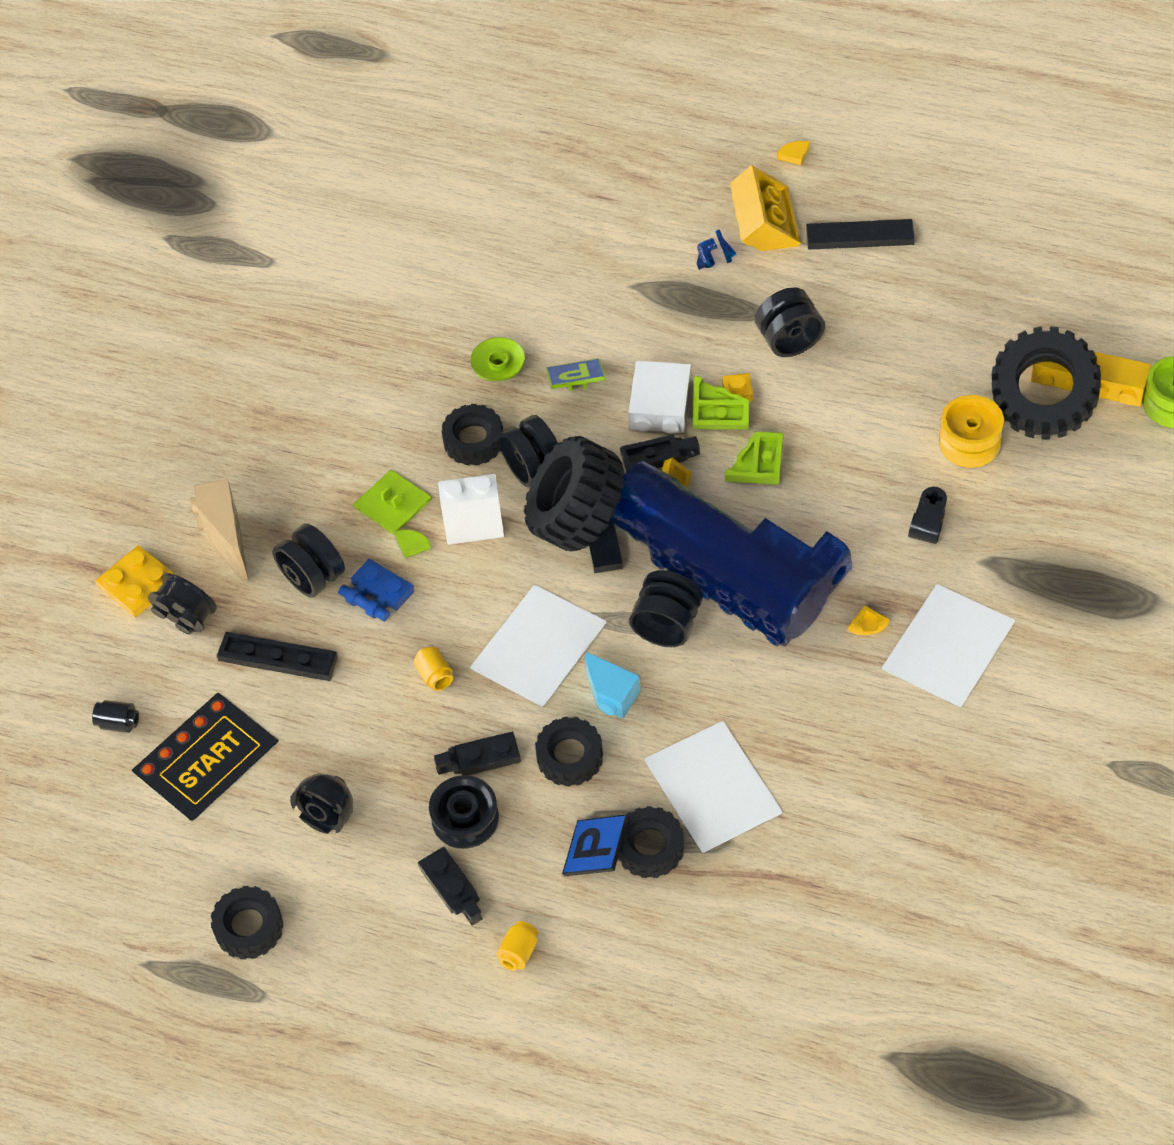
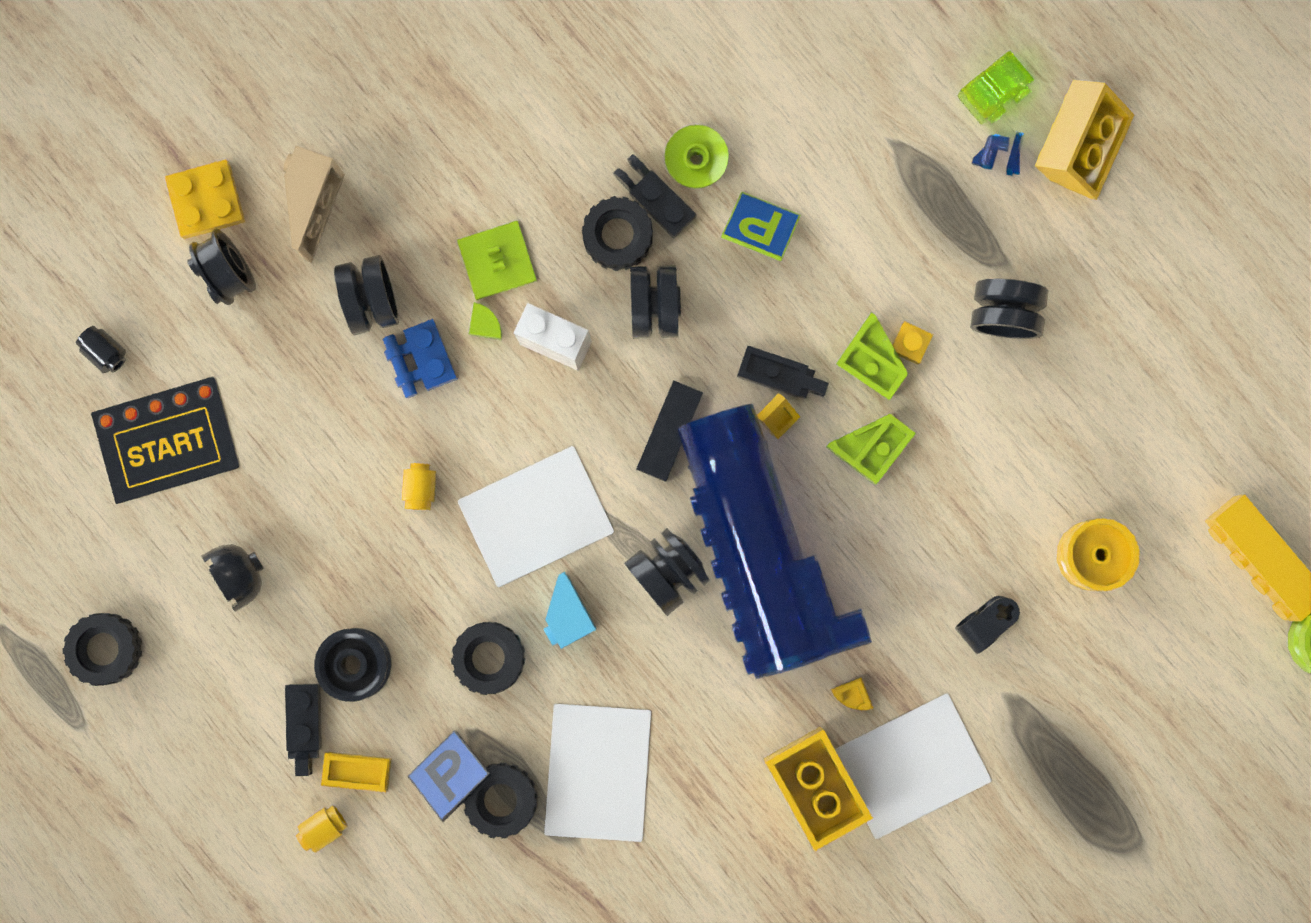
camera: 30 degrees right, 30 degrees up
black tile [217,632,338,681] -> none
black hinge [434,731,521,775] -> none
black tyre [524,436,625,552] -> none
white brick [628,361,691,434] -> none
yellow tile [777,141,810,166] -> none
black tile [806,219,914,250] -> none
black tyre [991,326,1101,440] -> none
none -> yellow tile [321,752,392,792]
none -> black hinge [613,154,697,238]
none -> yellow brick [763,727,873,851]
none -> clear neon green brick [957,51,1035,125]

